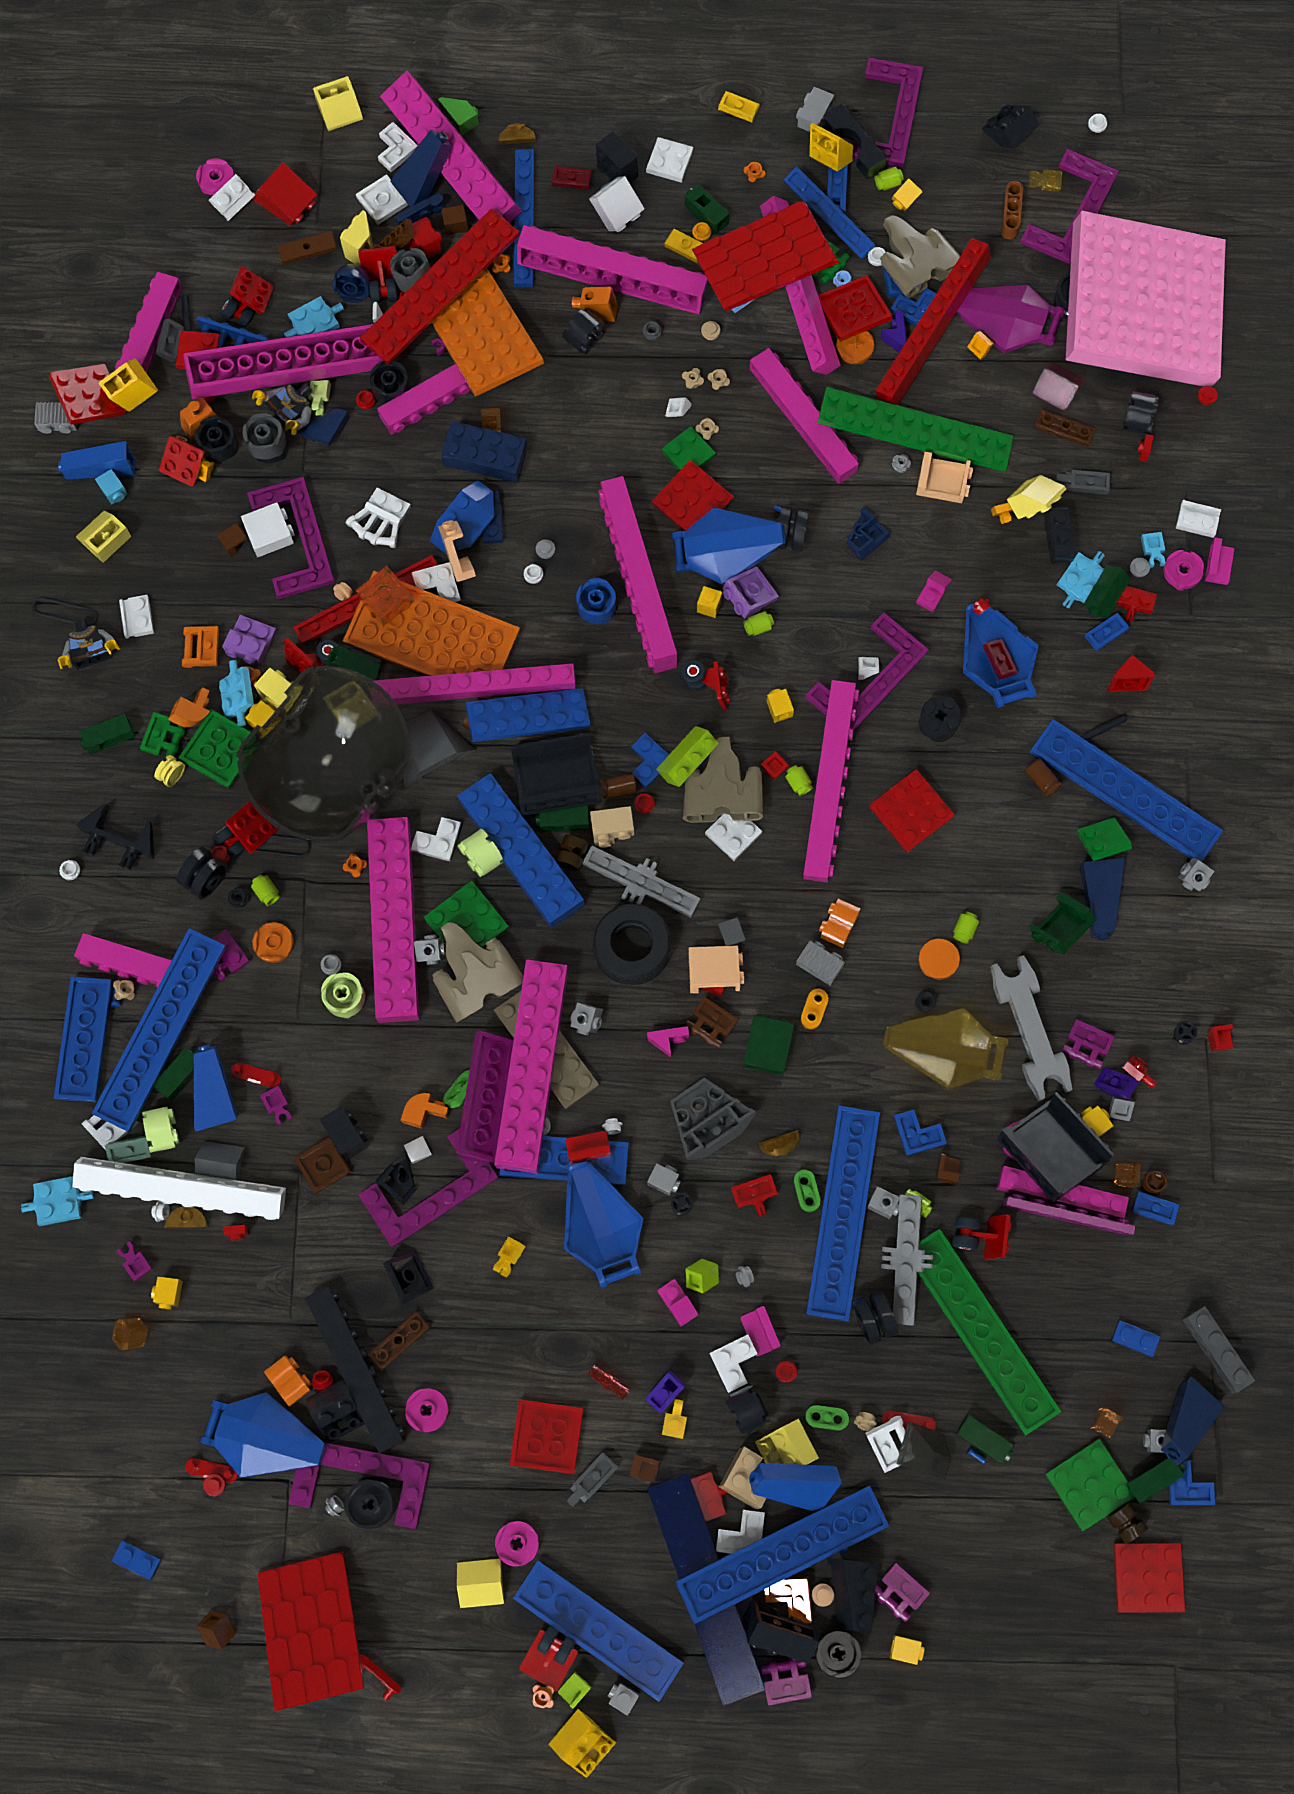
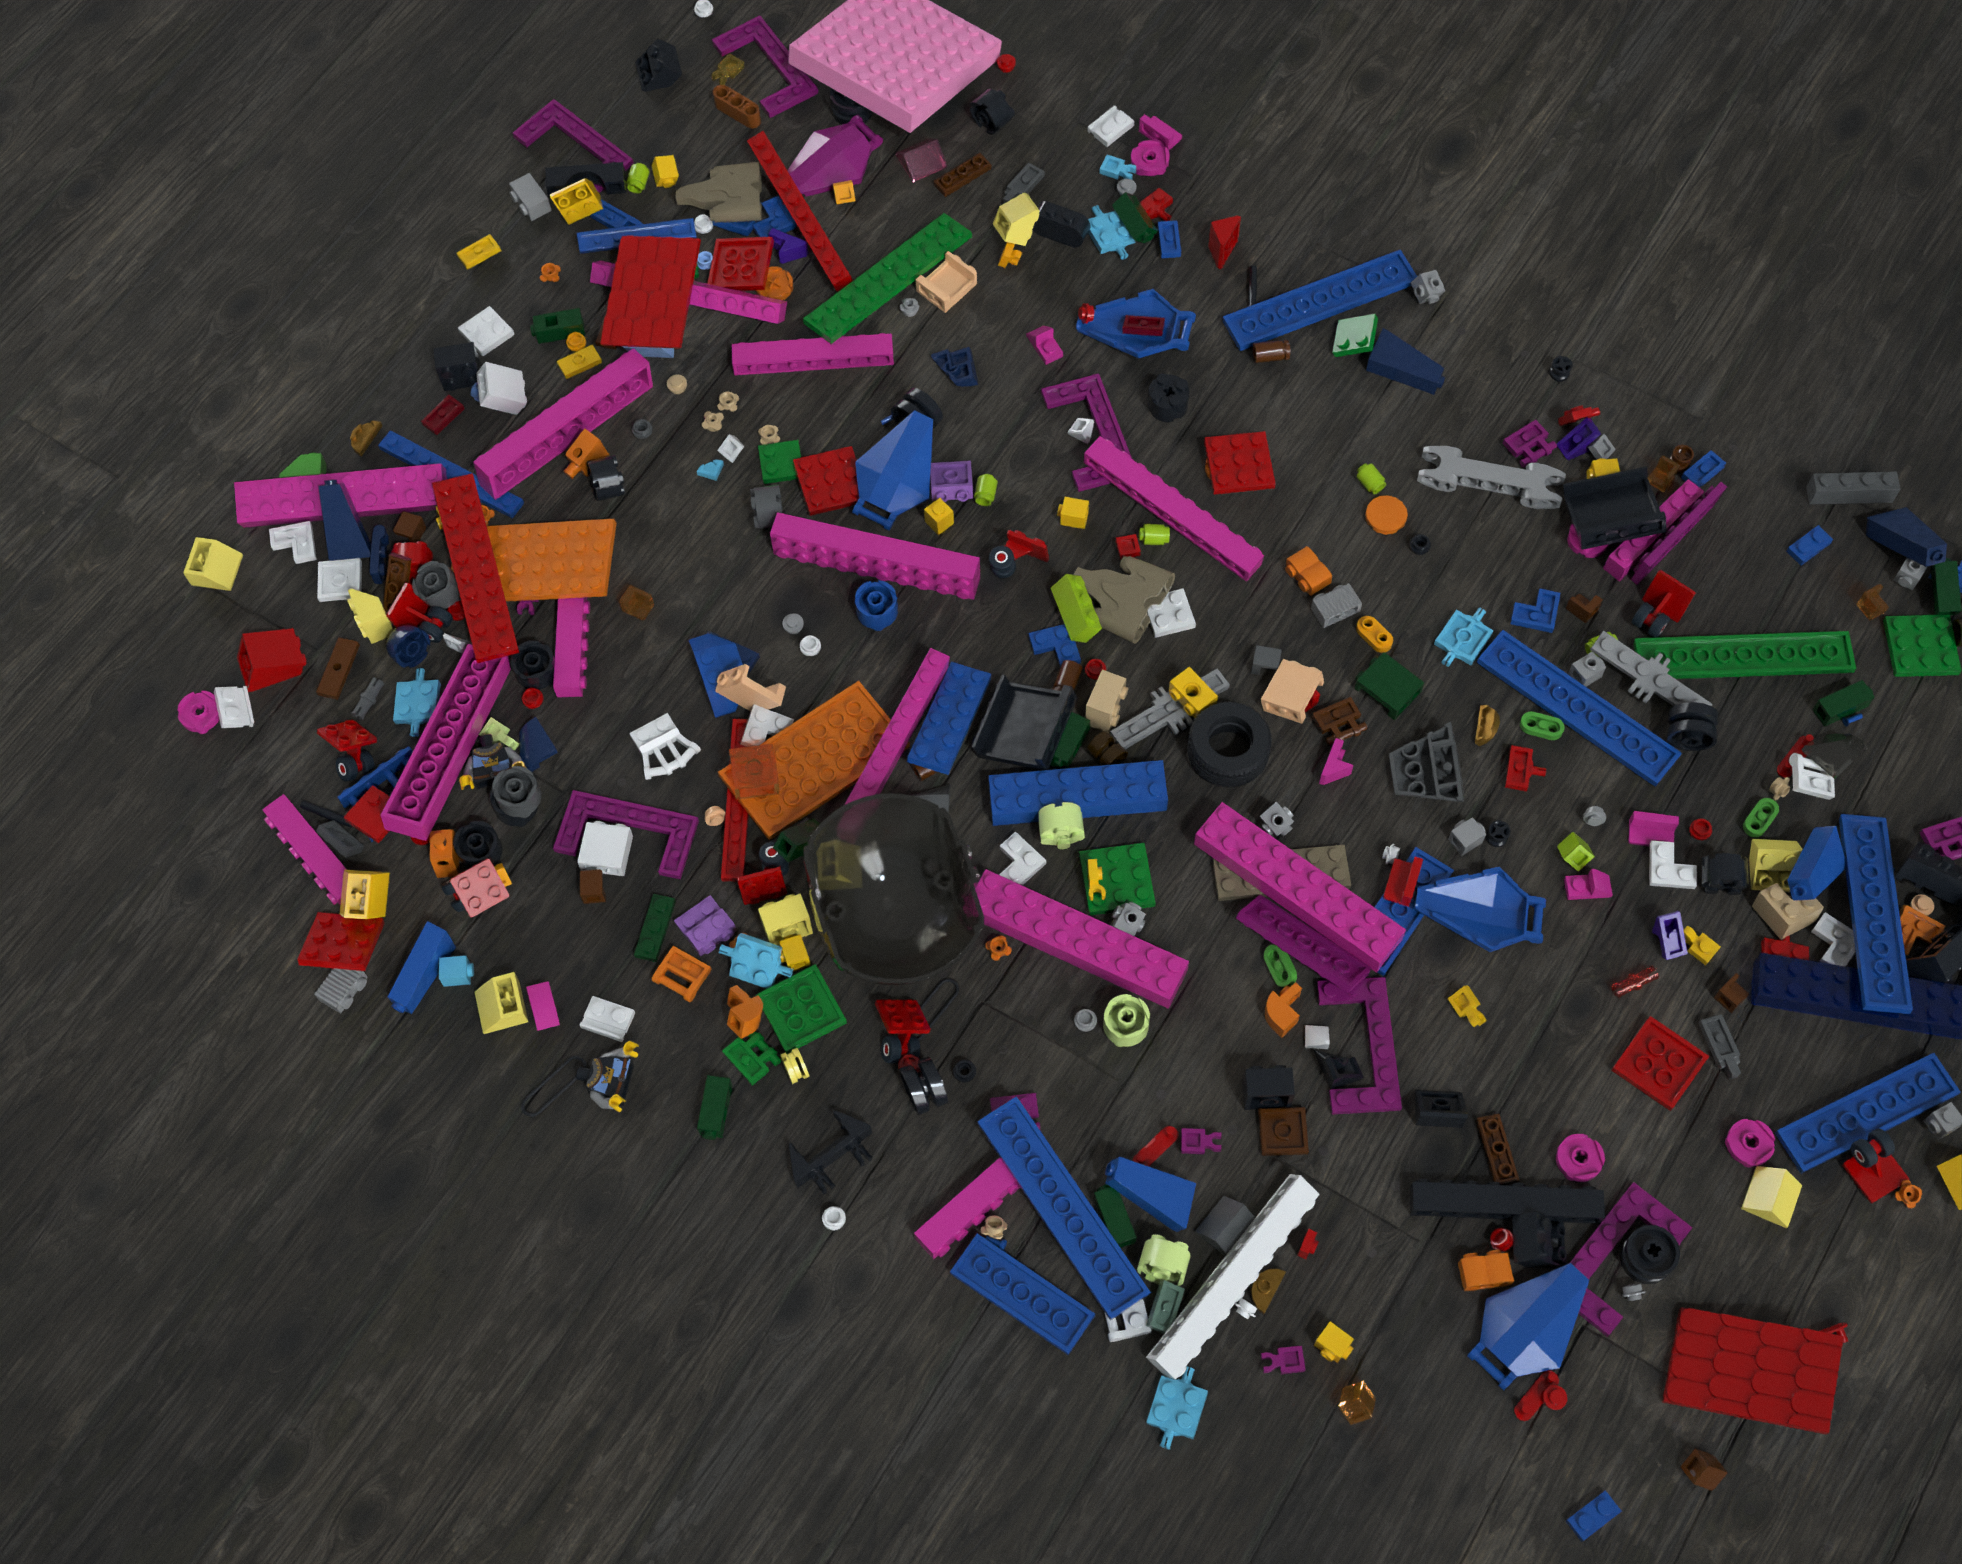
camera: 60 degrees left, 10 degrees down
lime brick [251,875,280,906] -> none
orange tile [252,922,294,963] -> none
dark tan rock [432,922,524,1023] -> none
dark blue brick [441,421,528,483] -> none
lime panel [558,1671,591,1709] -> none
clear yellow windscreen [883,1009,1009,1090] -> none
dark green panel [1029,892,1096,955] -> none
red plate [1137,434,1154,461] -> none
red panel [1207,1024,1233,1052] -> none
none -> dark grey pin [351,677,384,720]
none -> dark pink slope [526,981,560,1031]
none -> dark green plate [634,894,676,962]
none -> medium azure tile [697,460,724,481]
none -> dark grey brick [750,485,783,529]
none -> yellow plate [1087,859,1106,901]
none -> yellow brick [1169,667,1218,718]
none -> medium azure plate [1434,607,1494,667]

